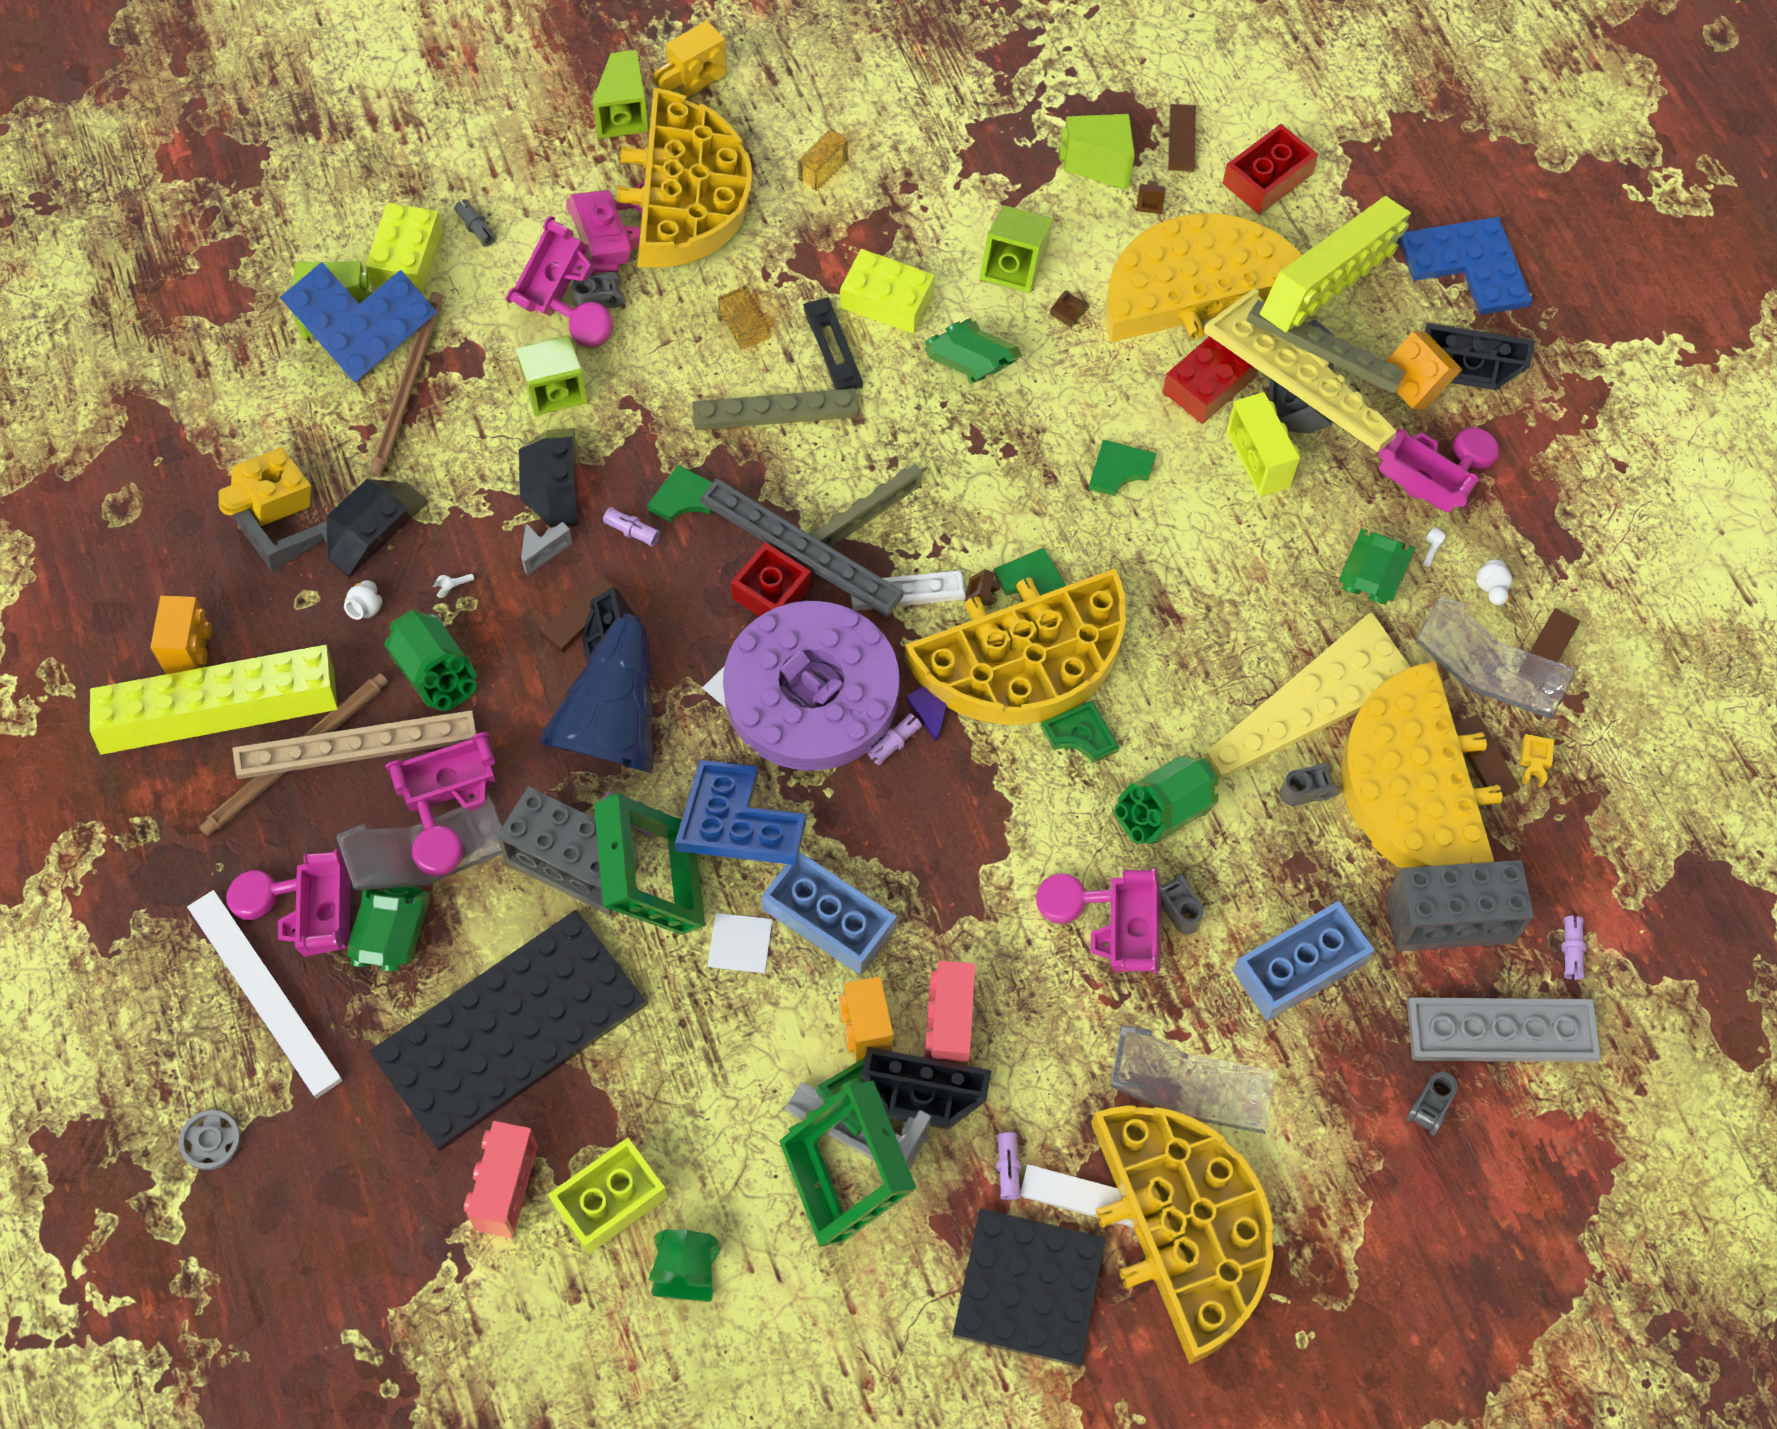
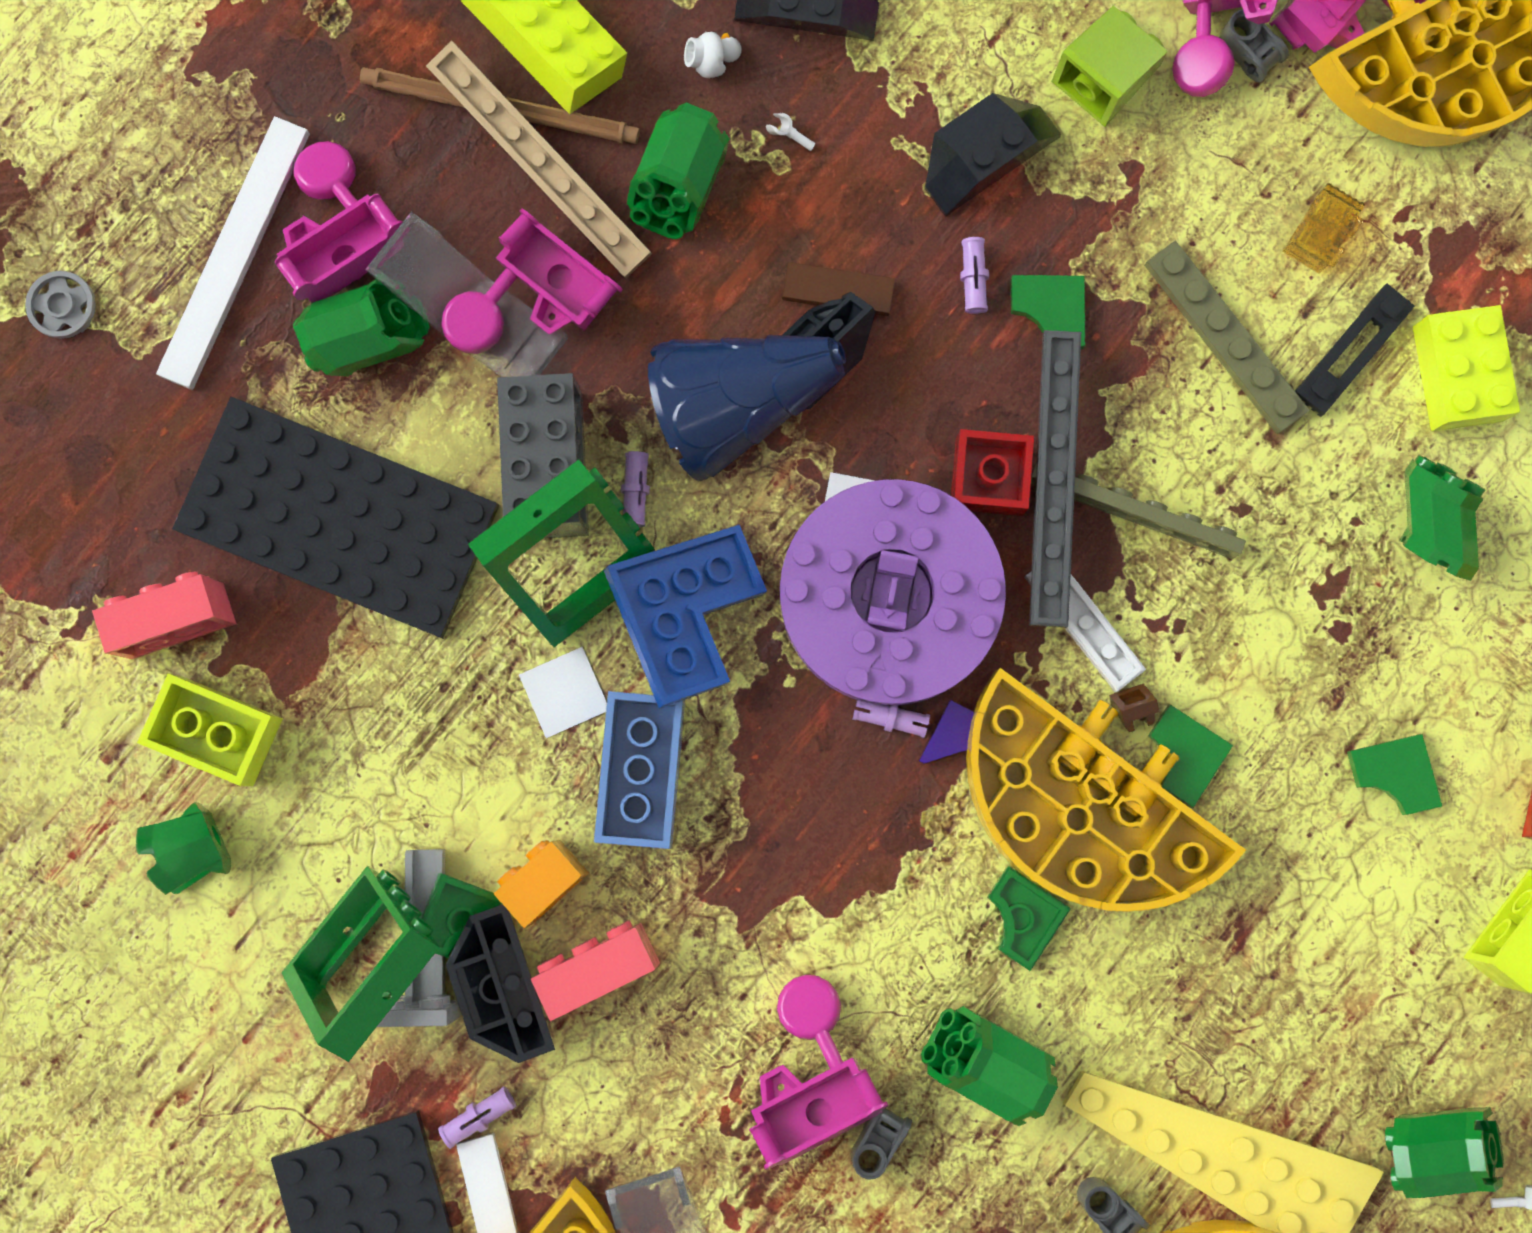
camera: 65 degrees right, 20 degrees up
light grey slope [521,522,572,575] -> none

